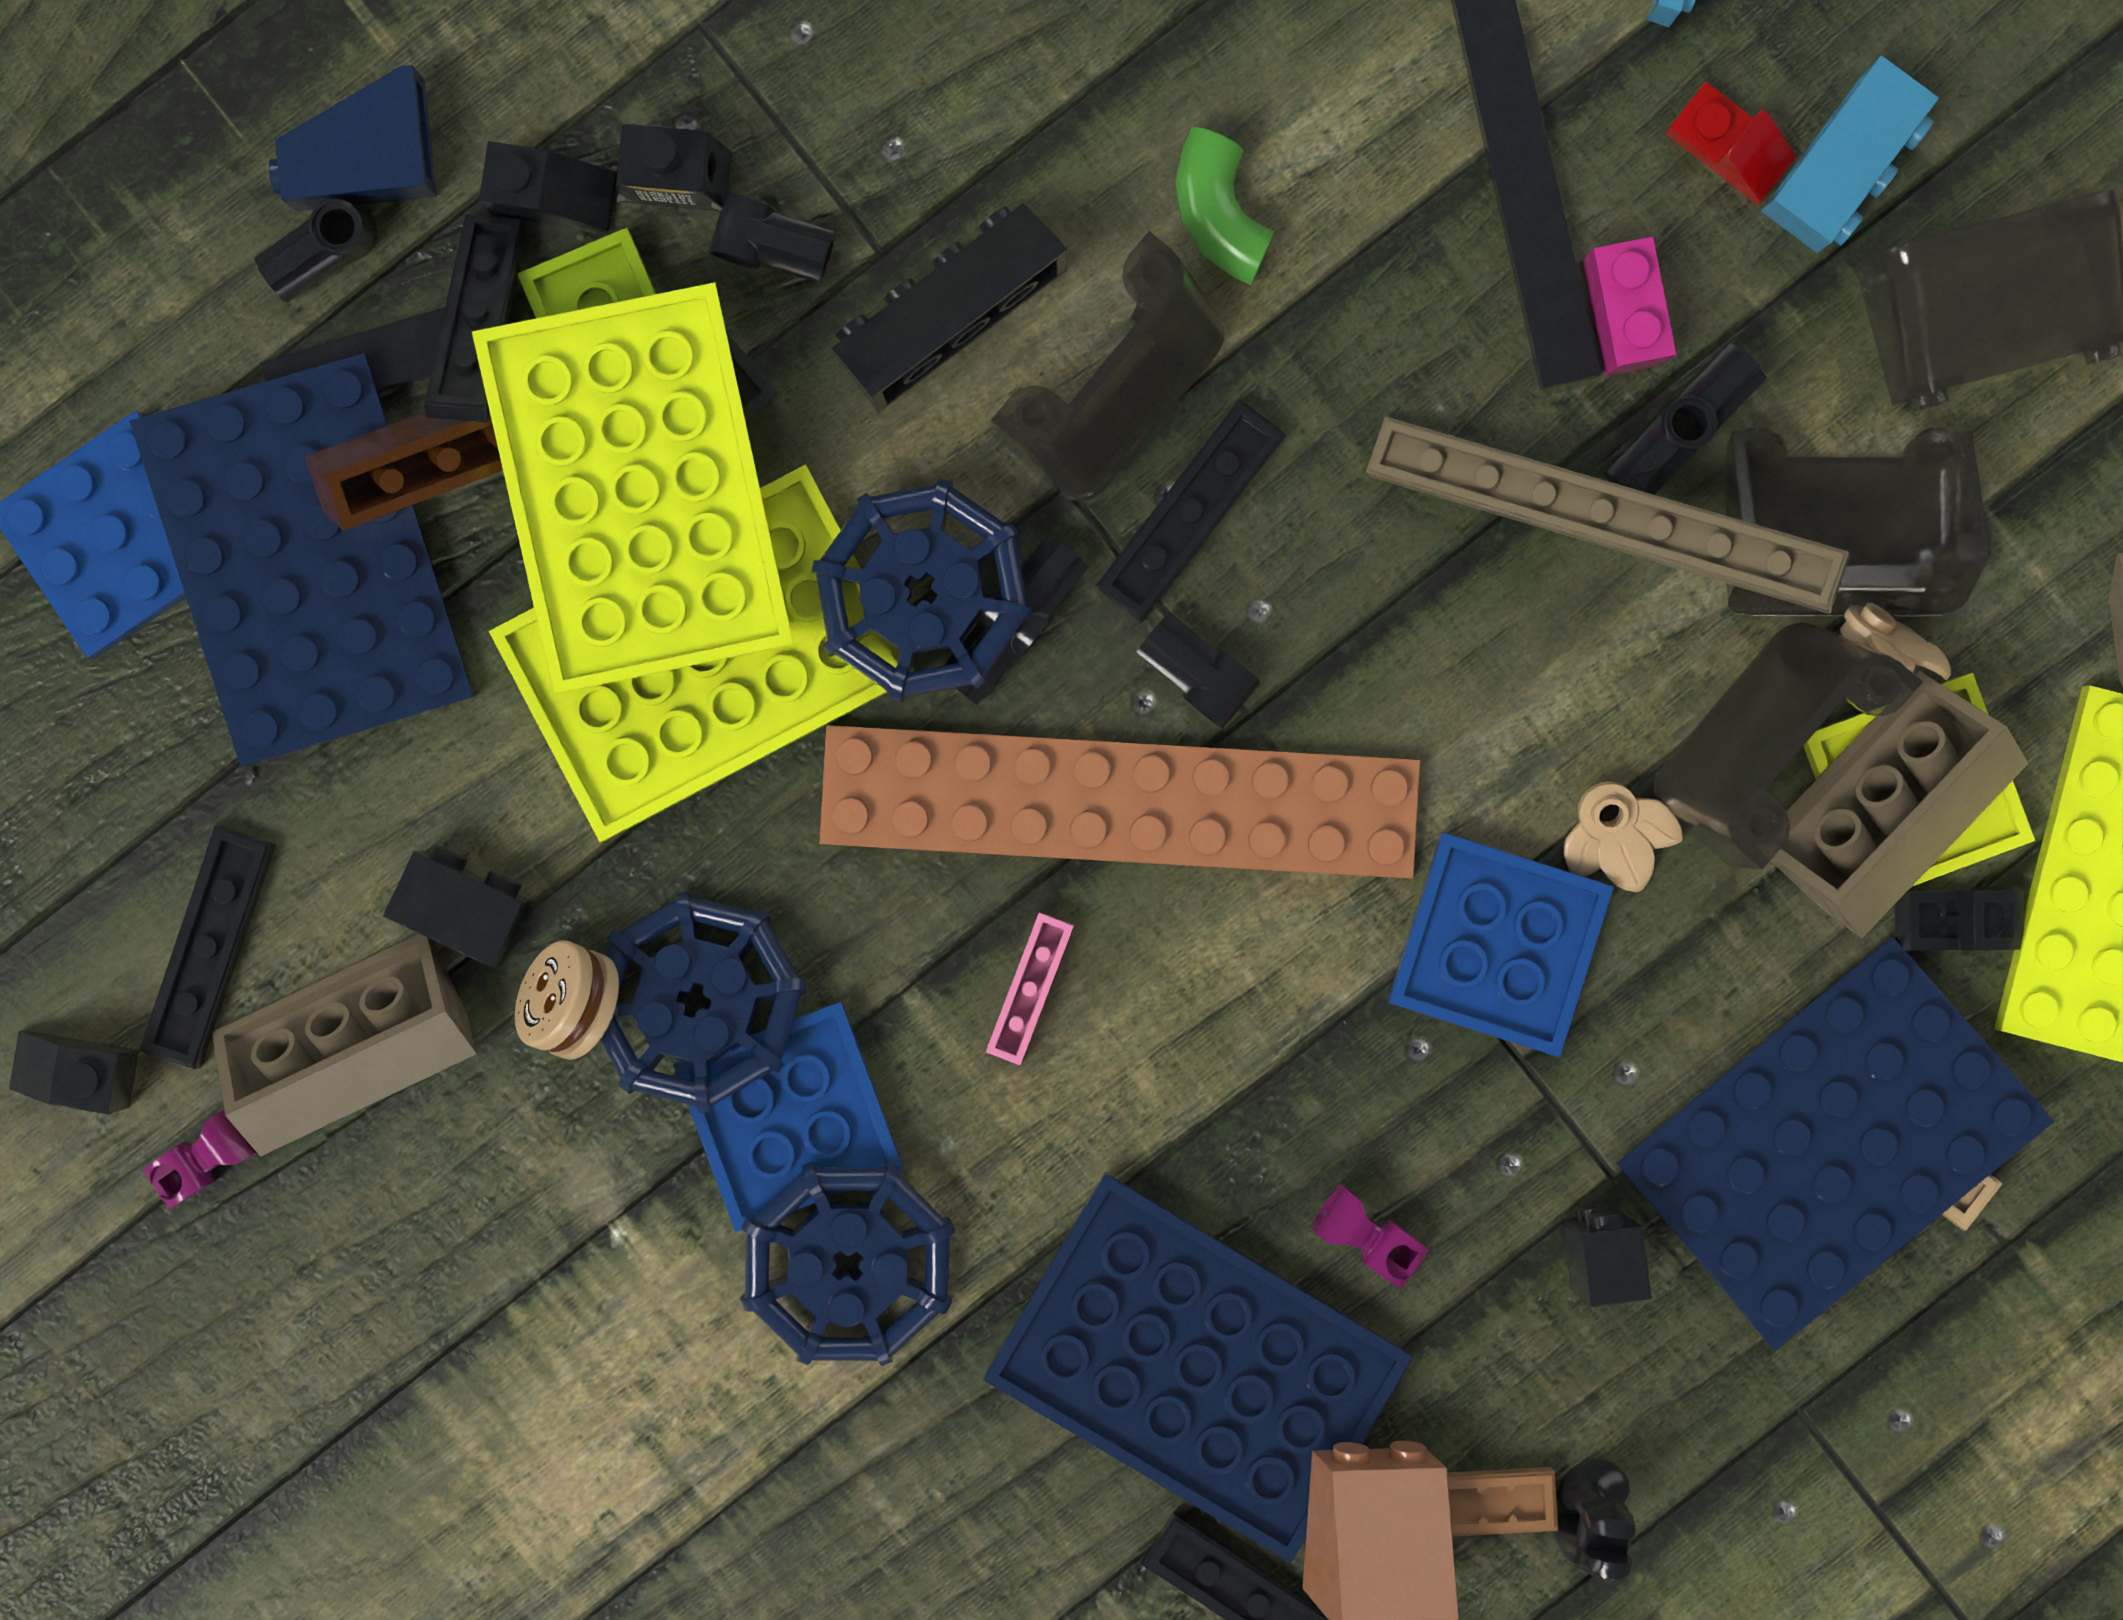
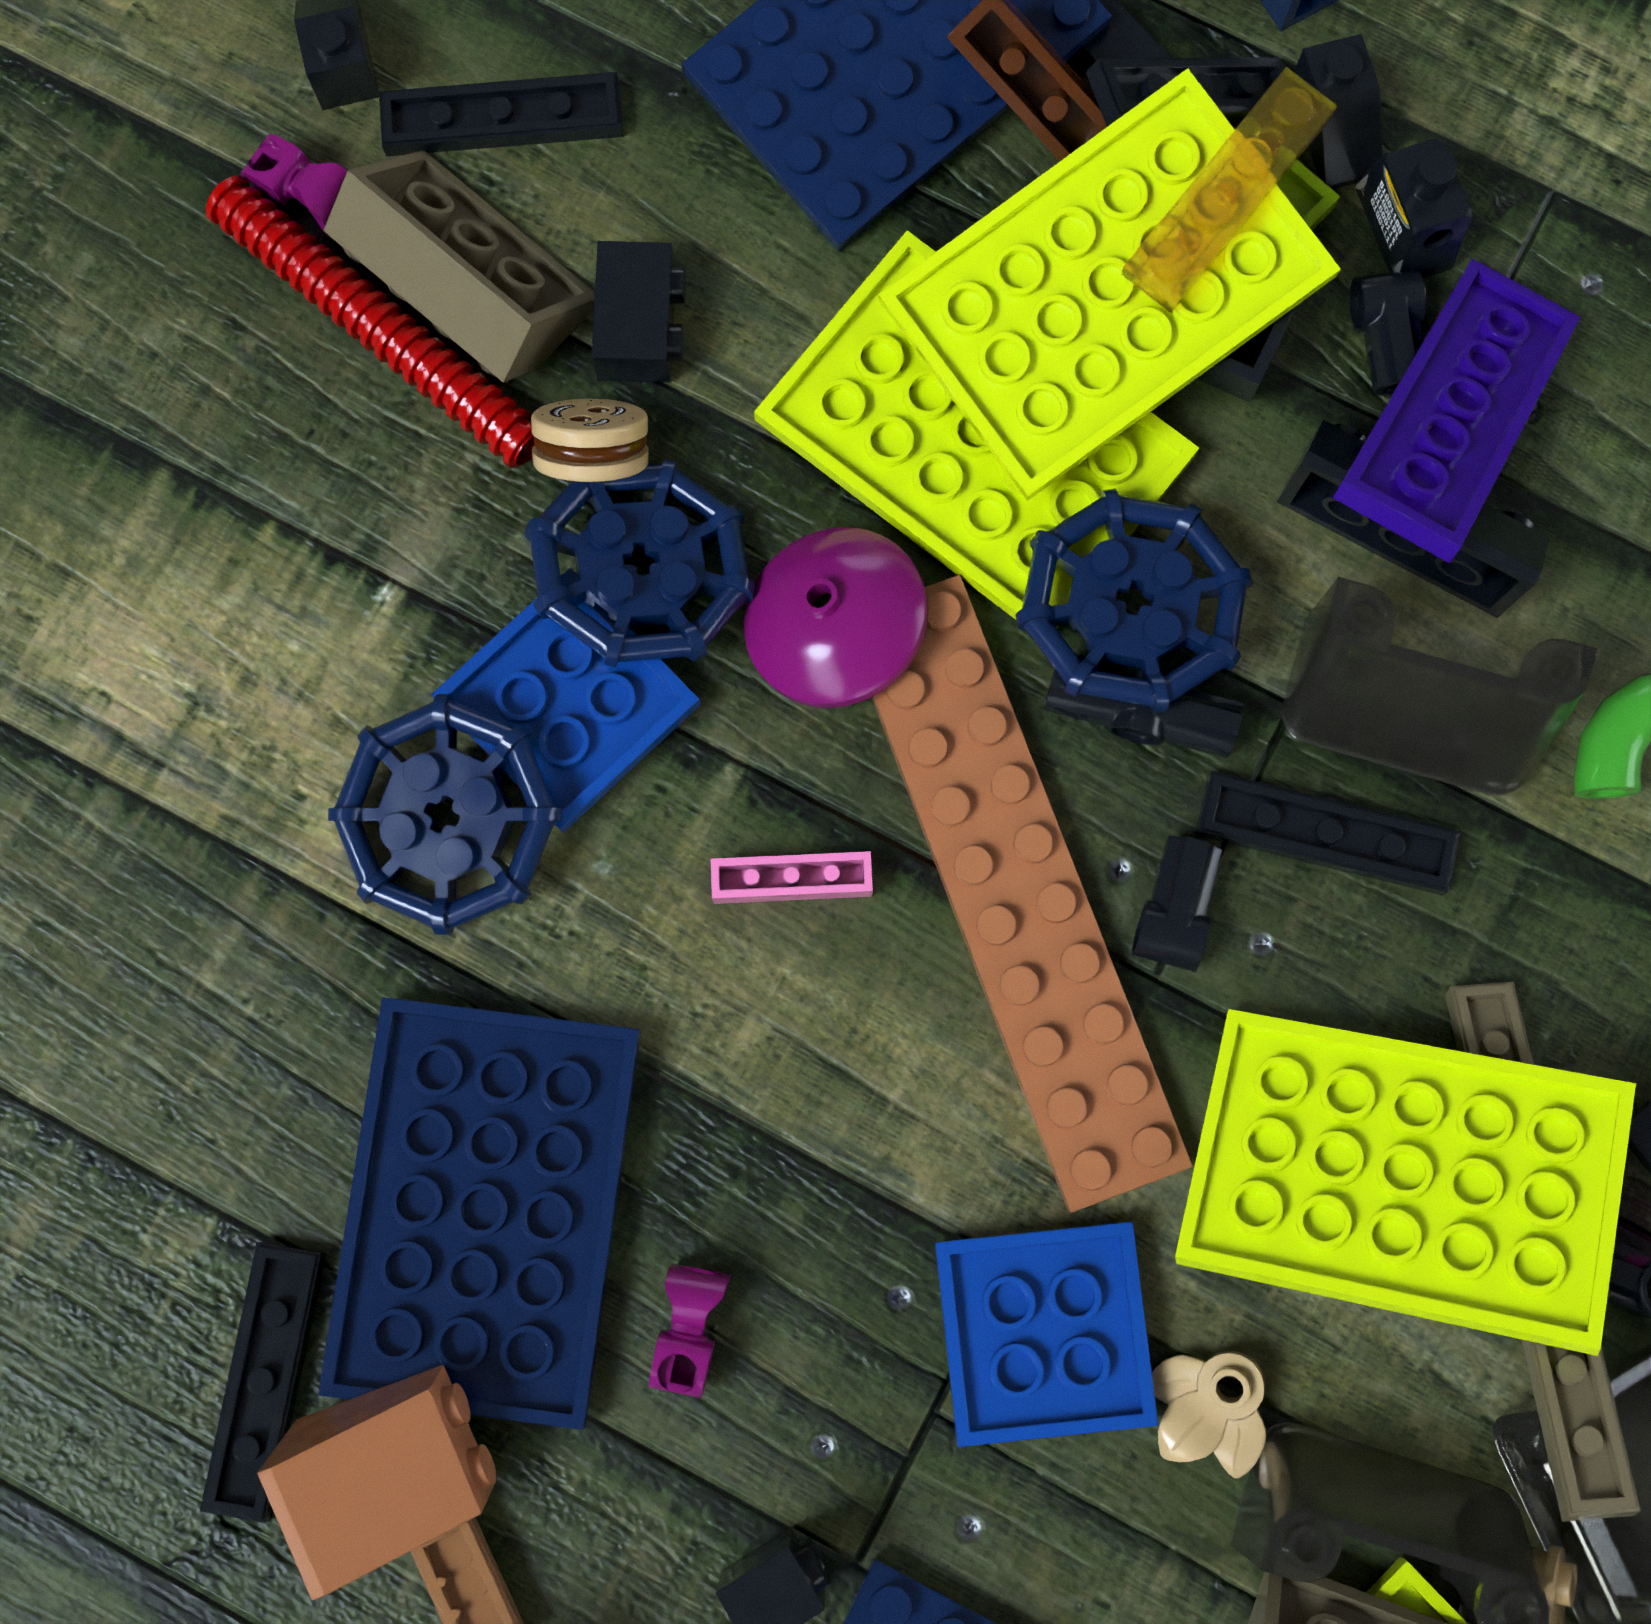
camera: 70 degrees right, 10 degrees down
none -> red piece [205,175,534,468]
none -> magenta dish [744,527,928,708]
none -> clear yellow plate [1121,67,1337,314]
none -> neon yellow plate [1175,1009,1636,1356]
none -> dark purple plate [1333,259,1580,563]

